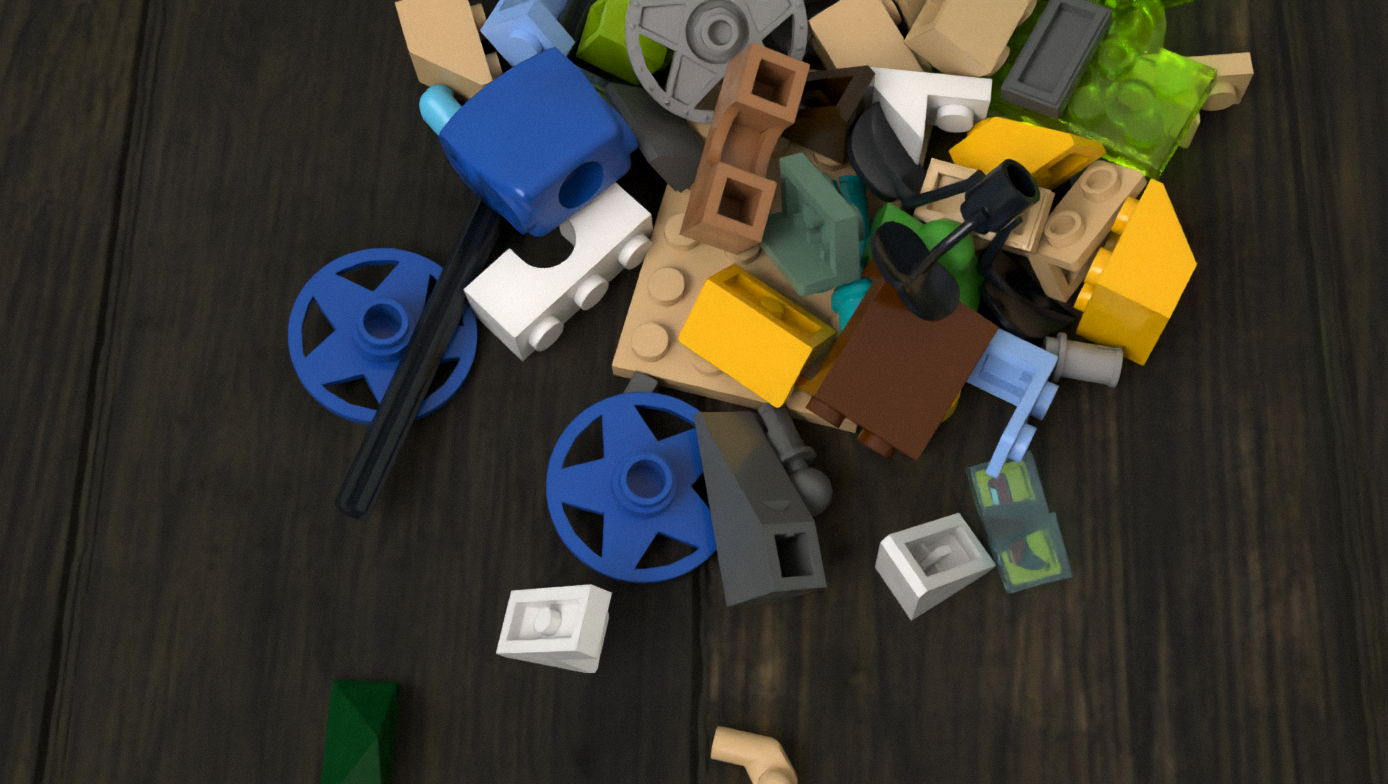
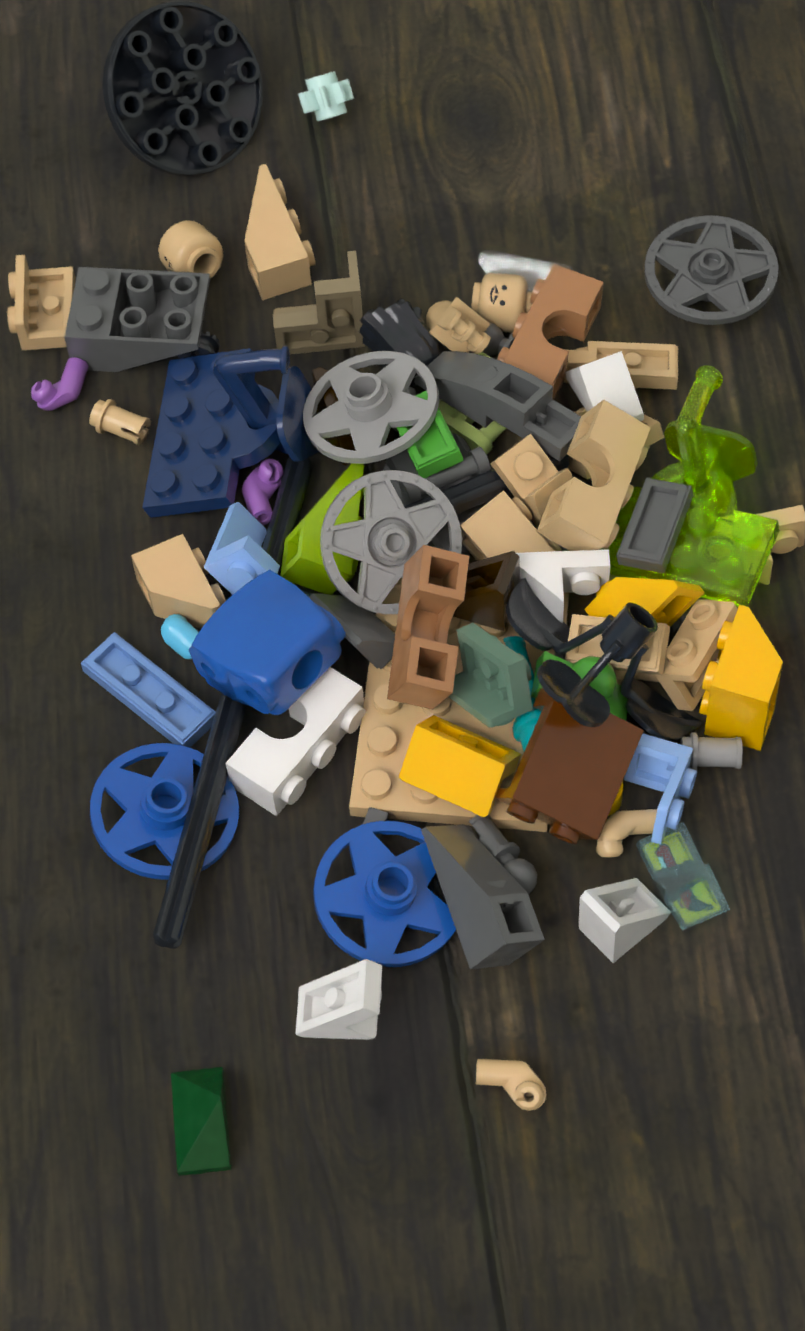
camera: 10 degrees left, 10 degrees down
none -> medium blue tile [81,632,216,747]
none -> tan arm [596,809,657,857]

